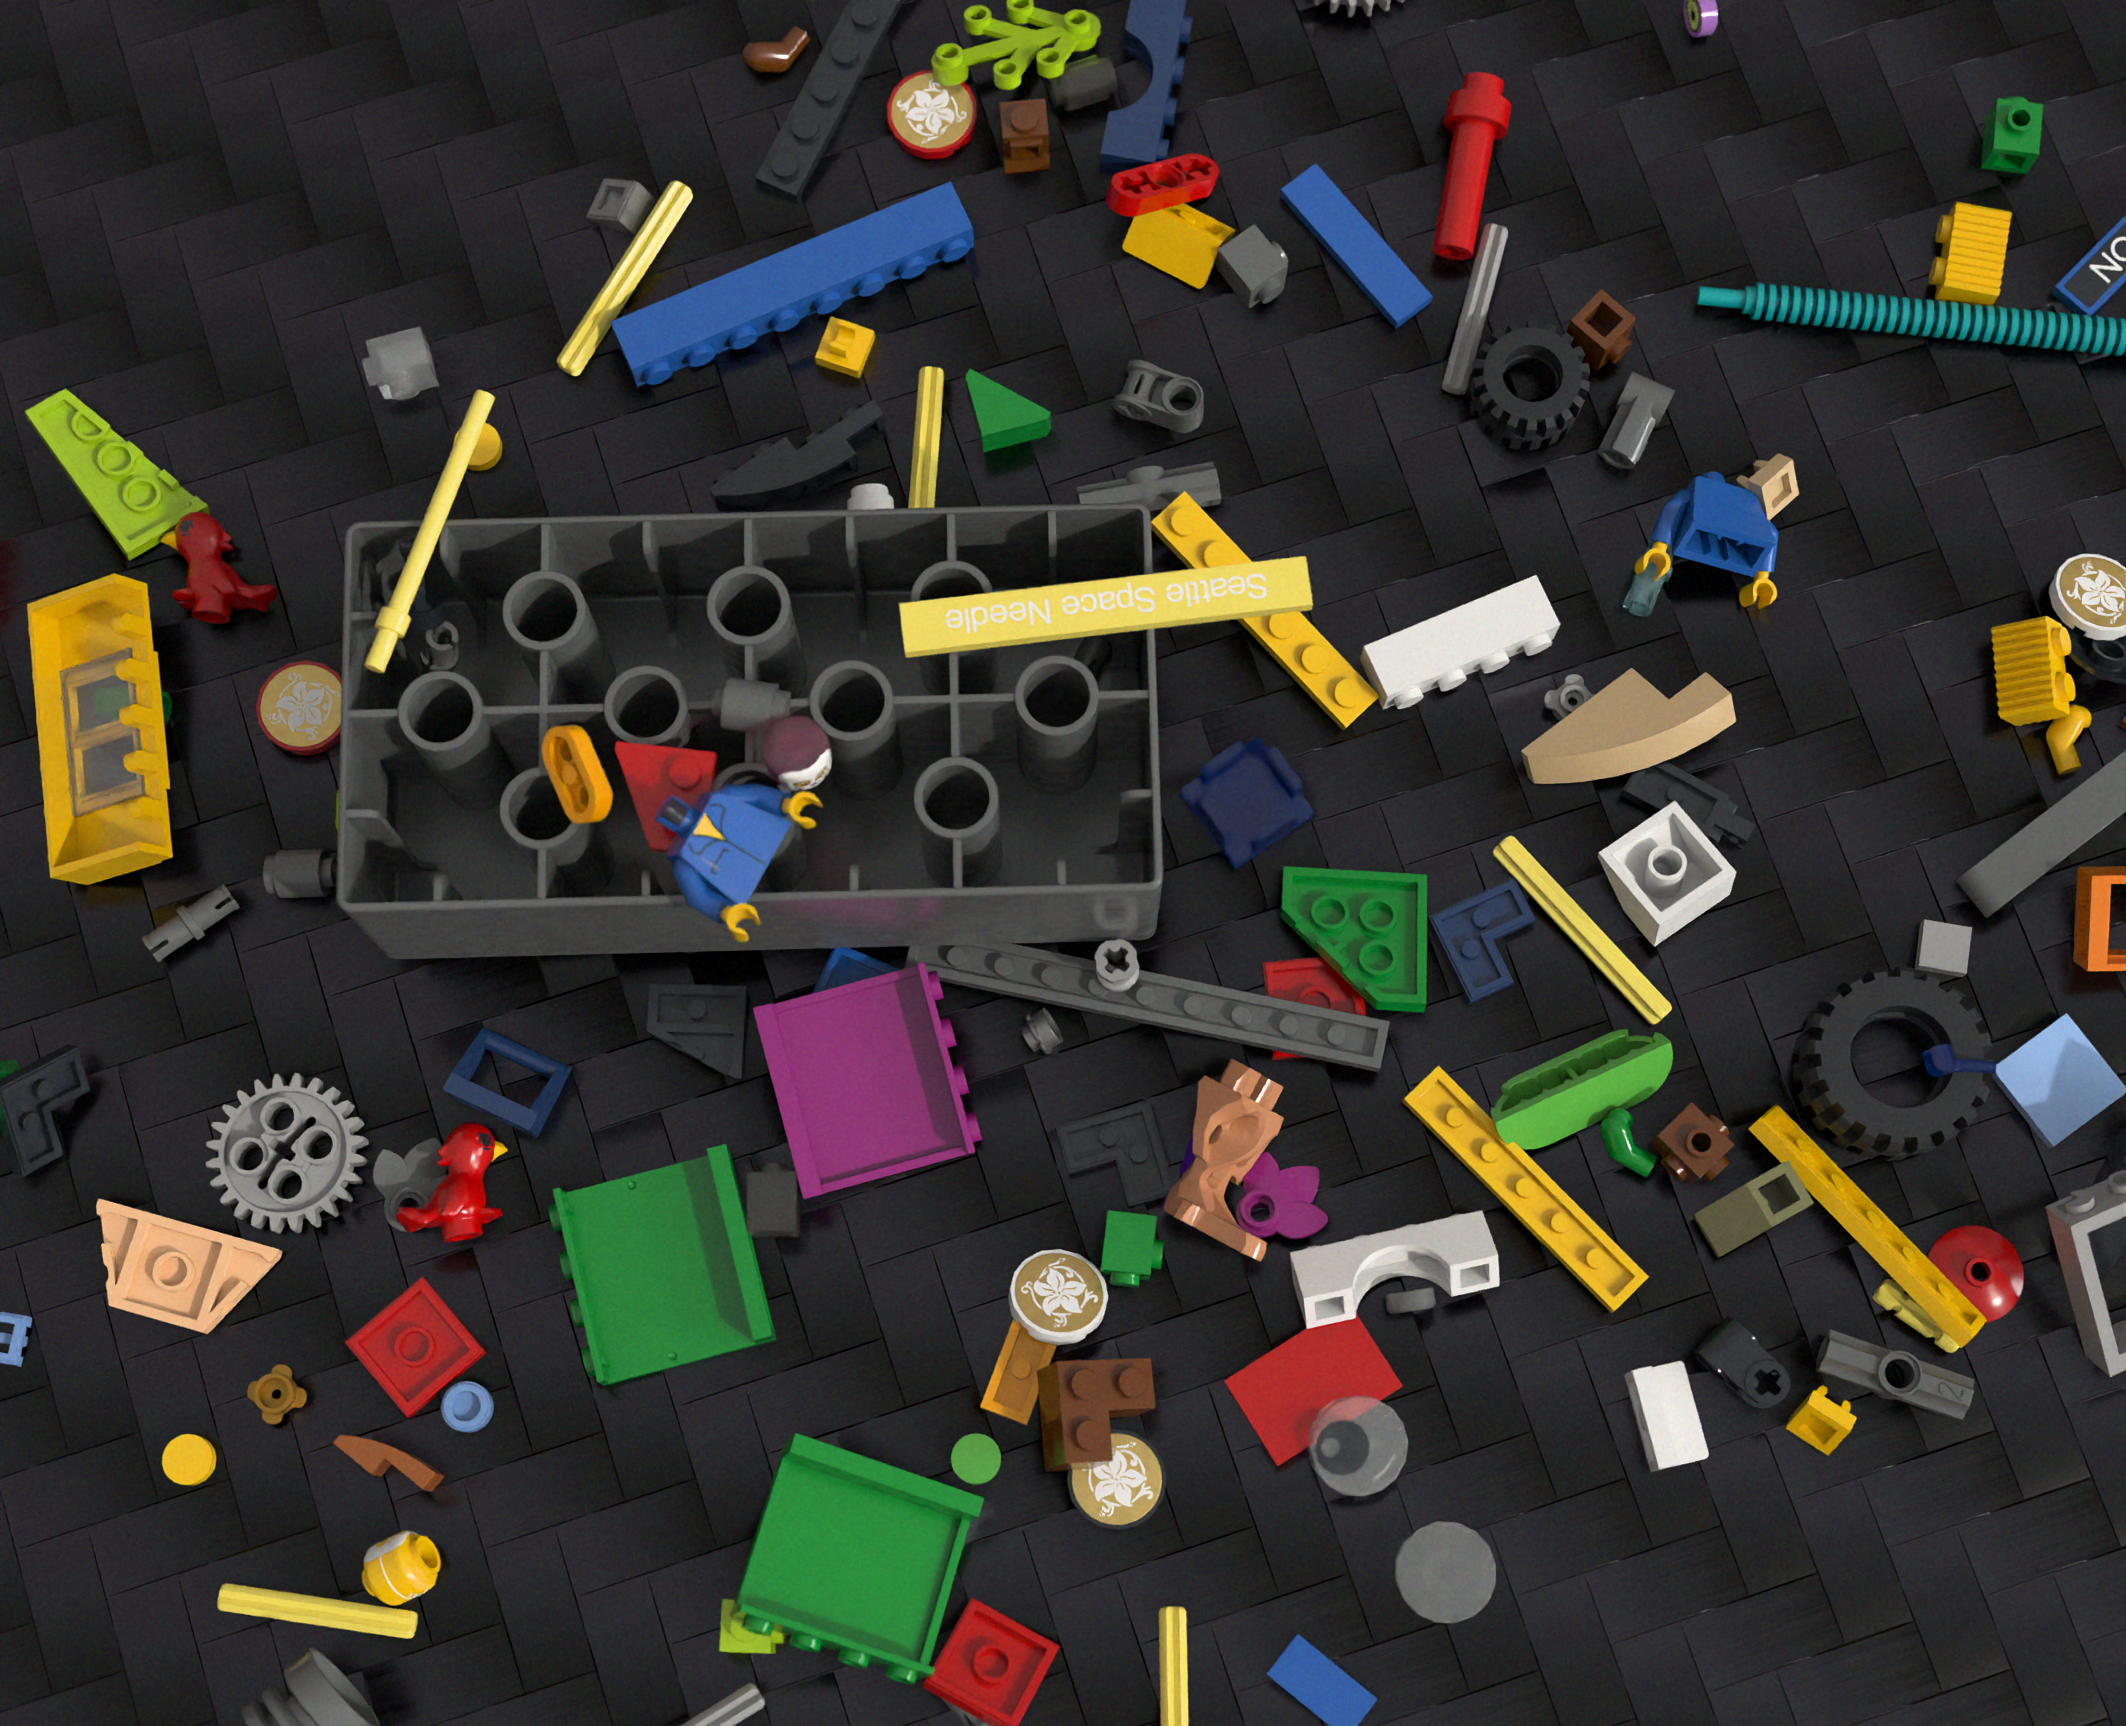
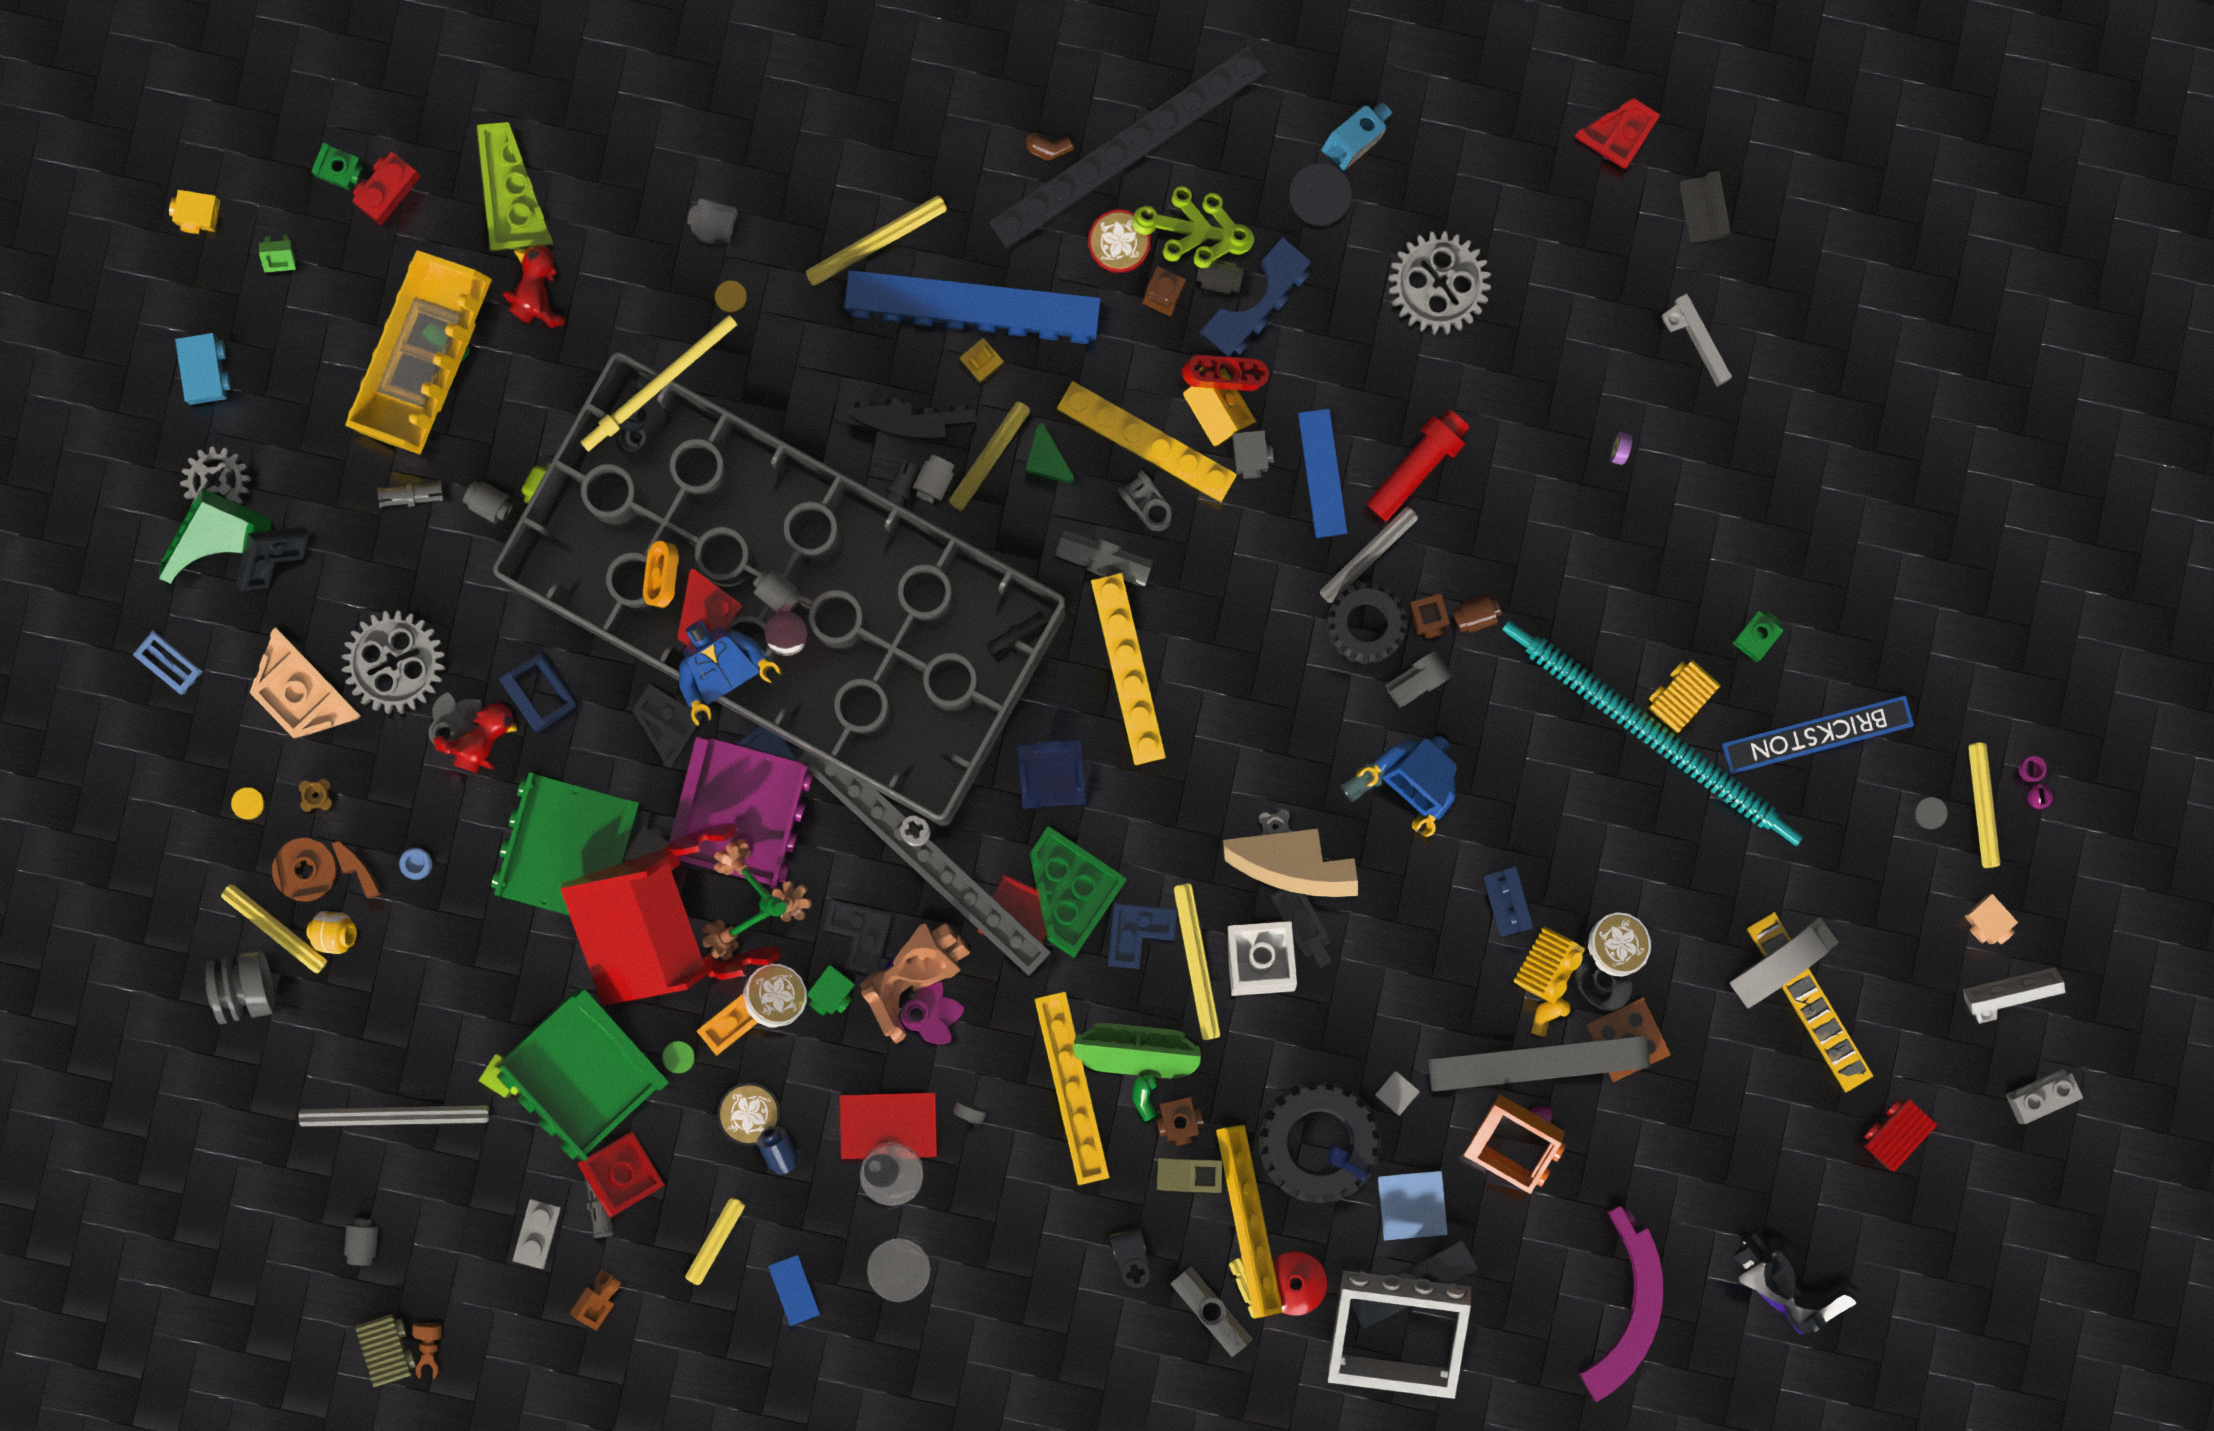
camera: 30 degrees right, 10 degrees up
tile [256,660,342,756] -> none
red tile [345,1277,487,1418] -> none
flat silver slope [587,178,655,236] -> none
light yellow tile [899,556,1313,658] -> none
flat silver plate [1021,1008,1063,1054] -> none
reddish brown brick [1037,1358,1156,1471] -> none
white arch [1290,1210,1500,1329] -> none
white brick [1360,575,1560,709] -> none
white panel [1624,1361,1709,1472] -> none
tan tile [1737,453,1799,520] -> none
yellow tile [1785,1386,1857,1456] -> none
none -> dark orange plate [272,838,337,902]
none -> red piece [560,823,781,1006]
none -> nougat plant [702,839,812,961]
none -> dark blue brick [757,1126,798,1175]
none -> yellow plate [1057,381,1237,503]
none -> reddish brown brick [1452,594,1502,633]
none -> dark blue bracket [1483,867,1533,937]

